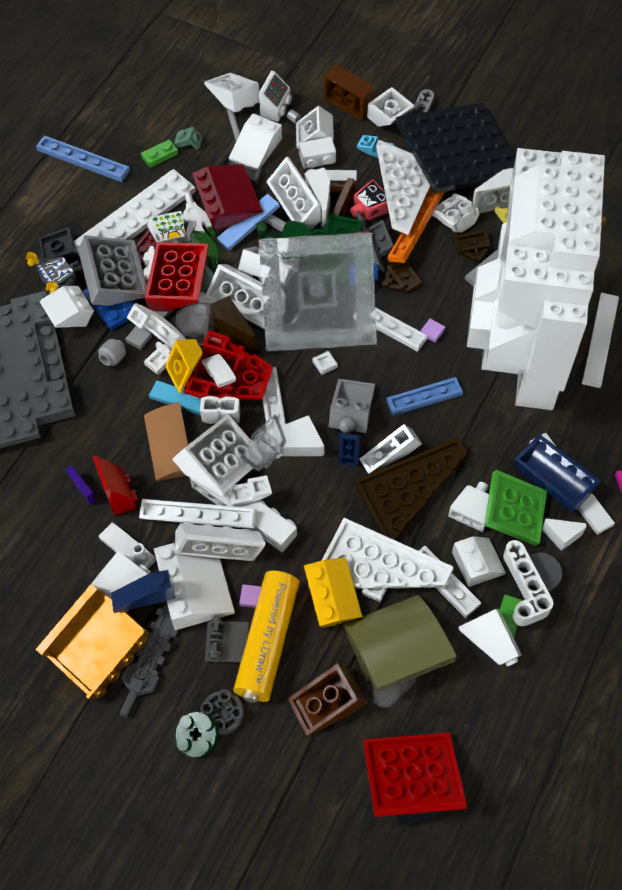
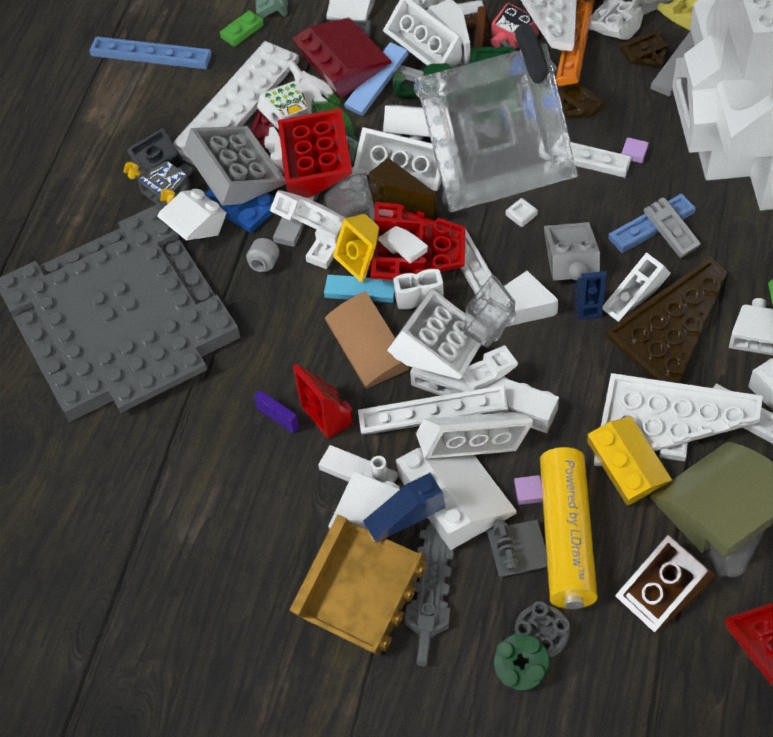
camera: 10 degrees left, 5 degrees down
none -> black piece [515,23,549,84]
none -> light grey hinge [644,197,701,259]

